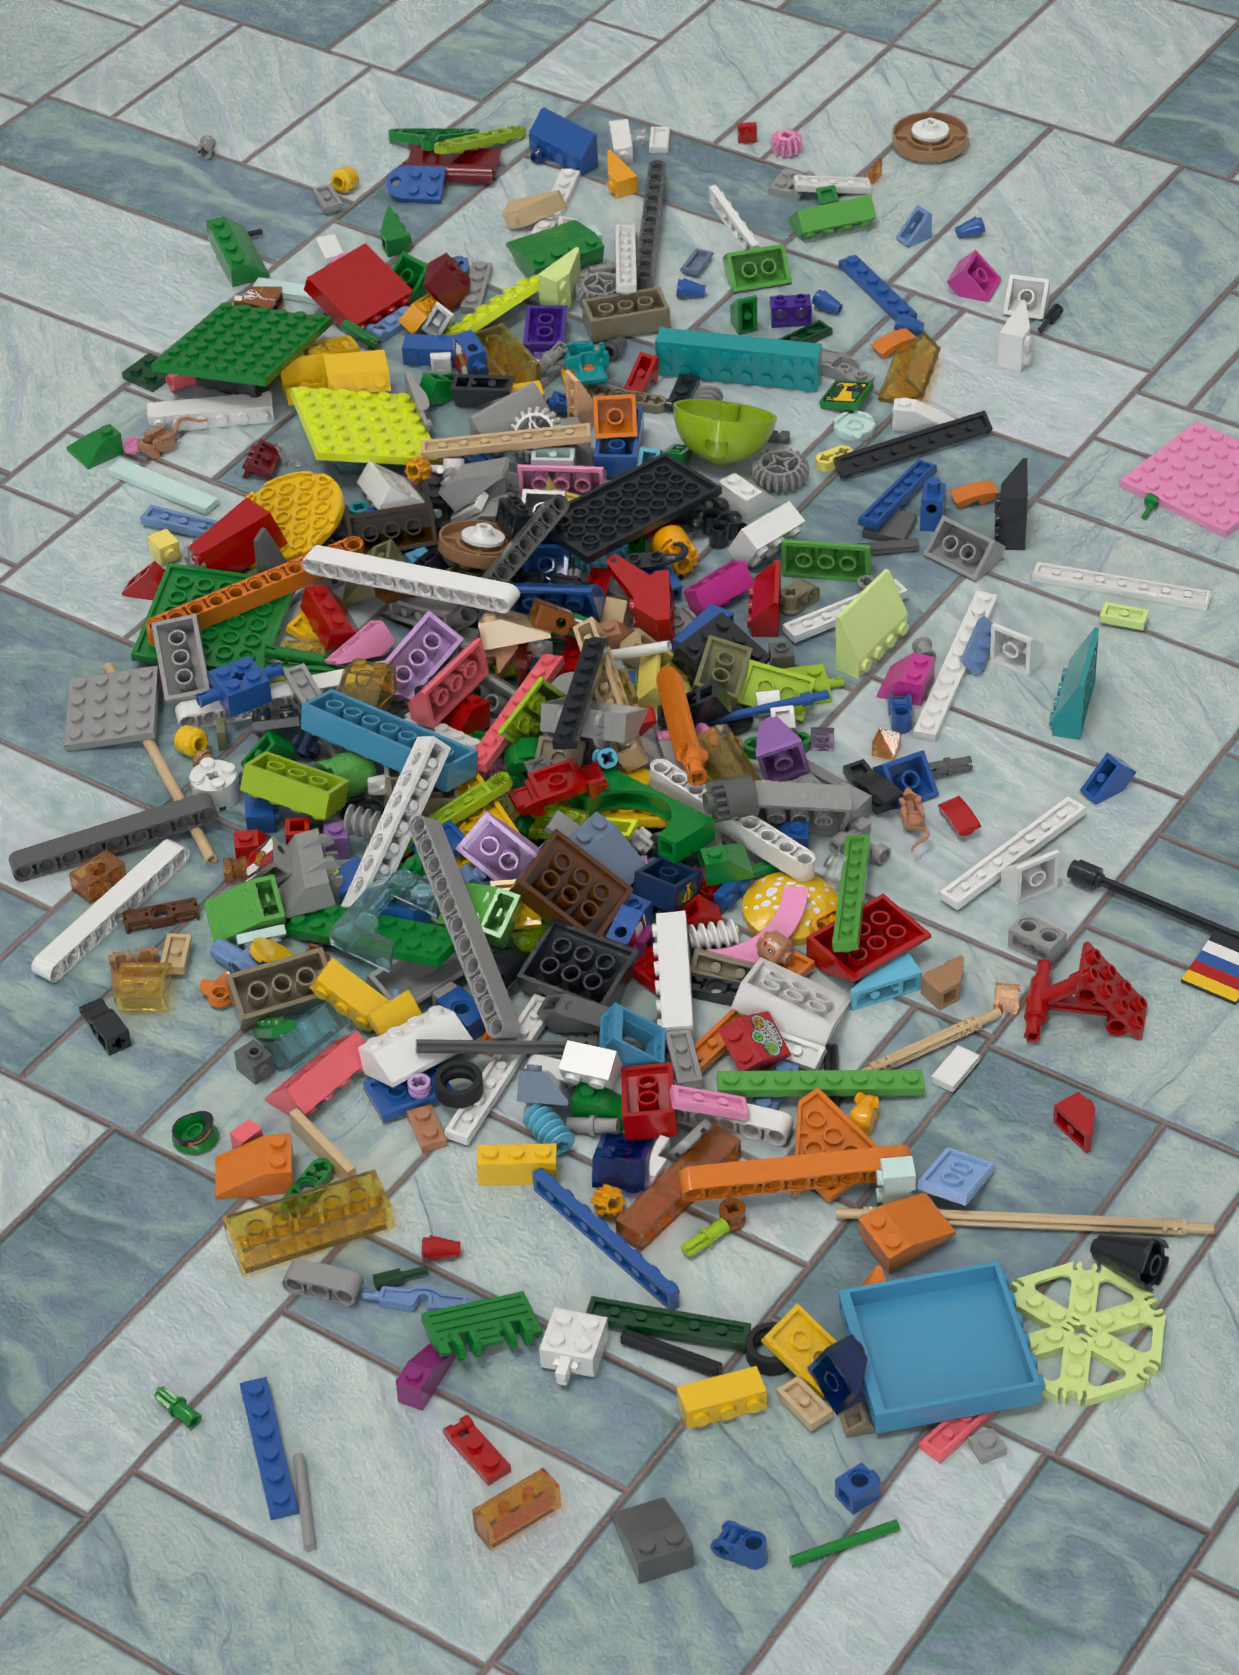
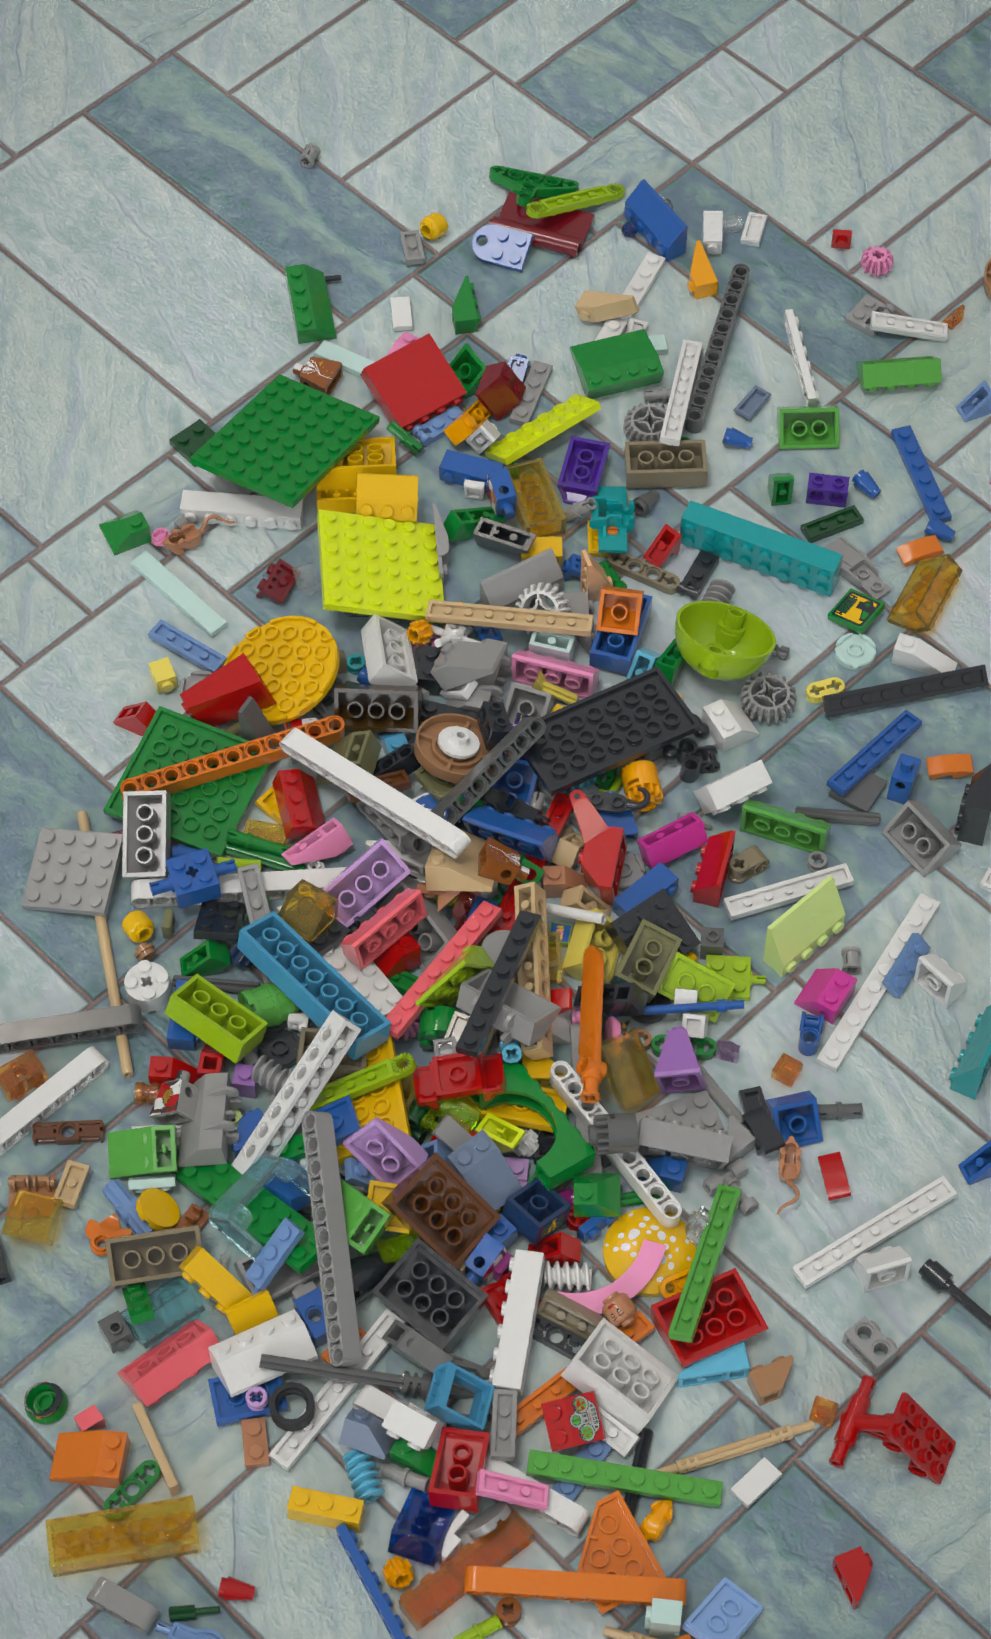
camera: 10 degrees right, 15 degrees up
yellowish green slope [538,247,581,310] -> none
green plate [816,185,839,205] -> none
none -> medium blue plate [244,1218,305,1291]

